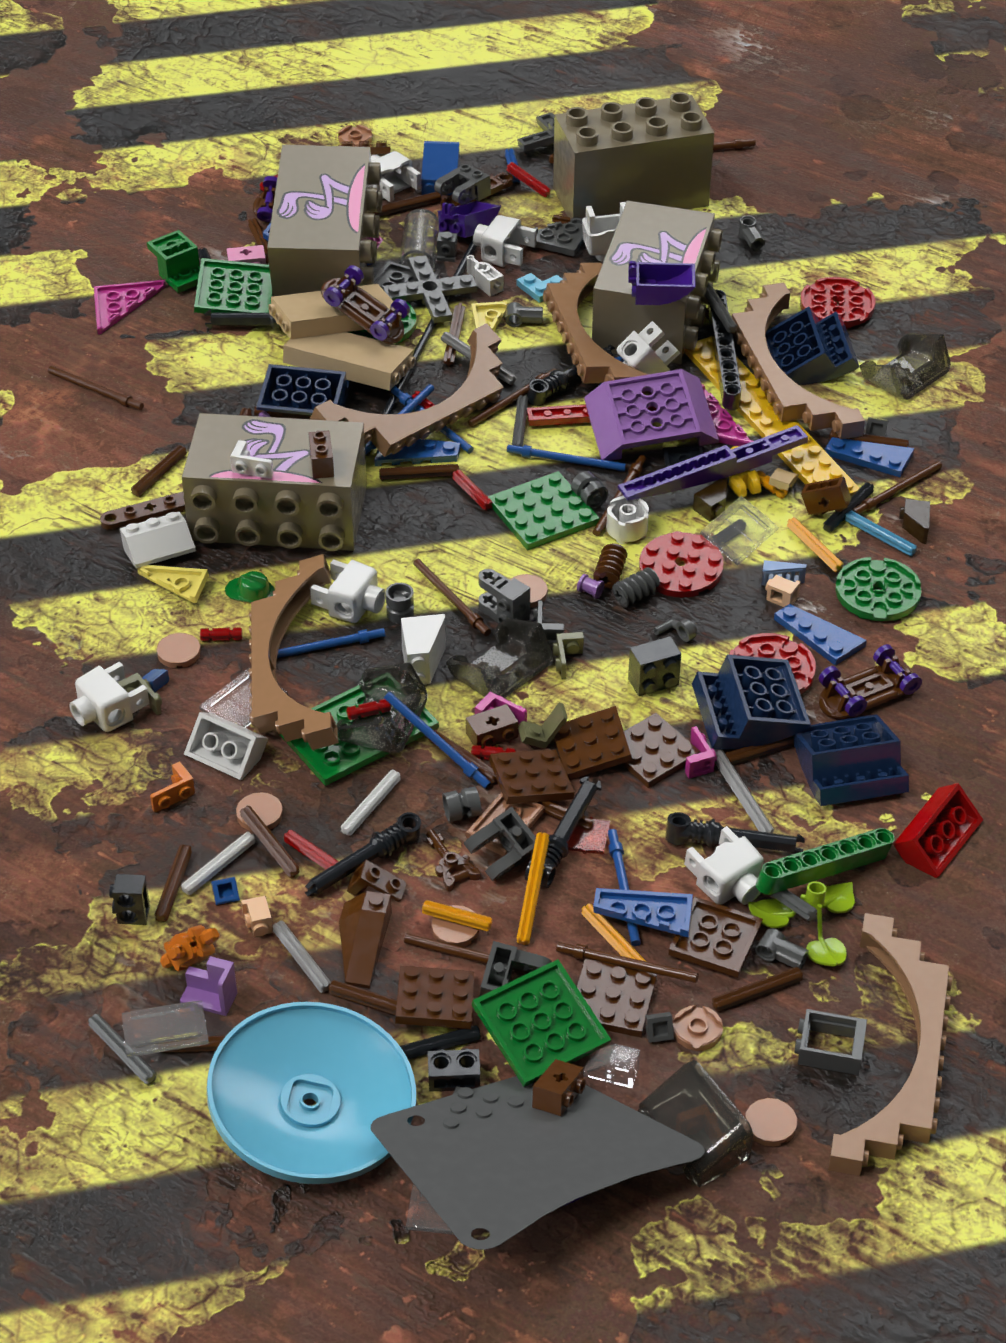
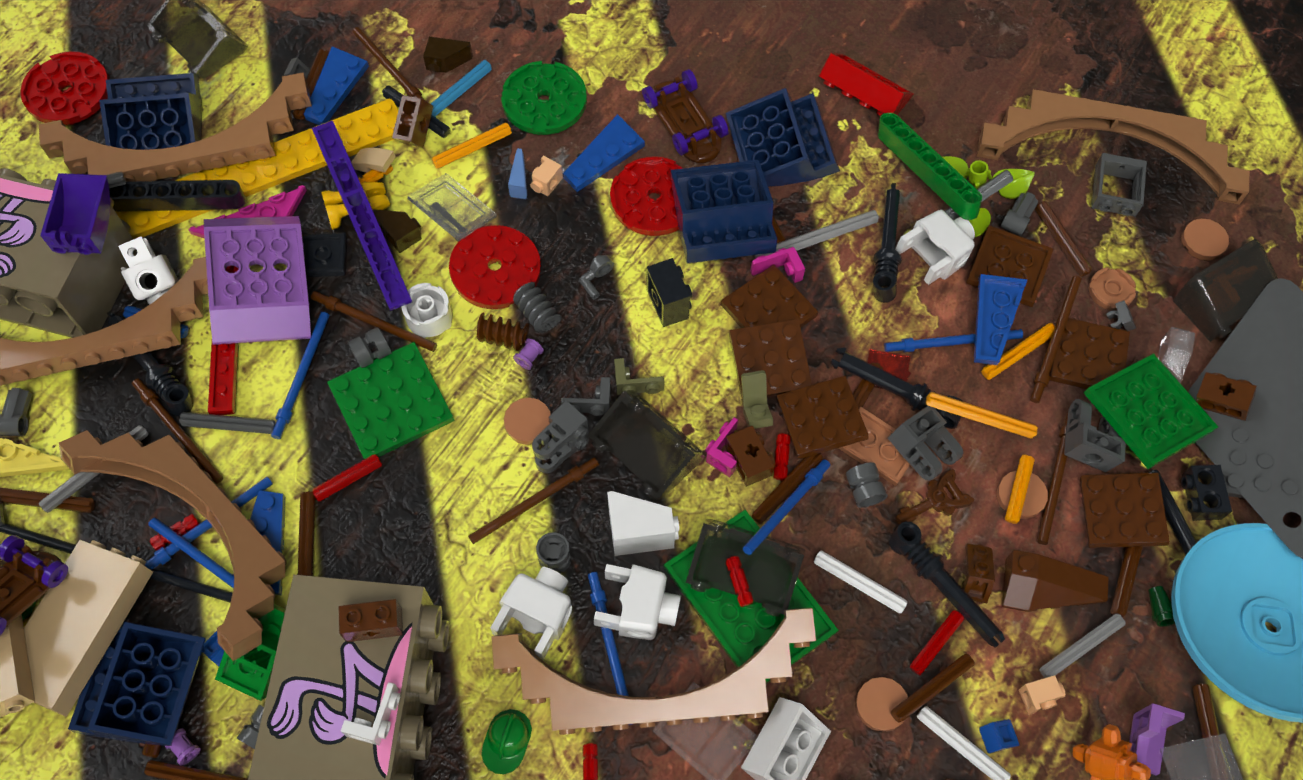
camera: 90 degrees left, 20 degrees up
none -> white piece [594,564,681,640]

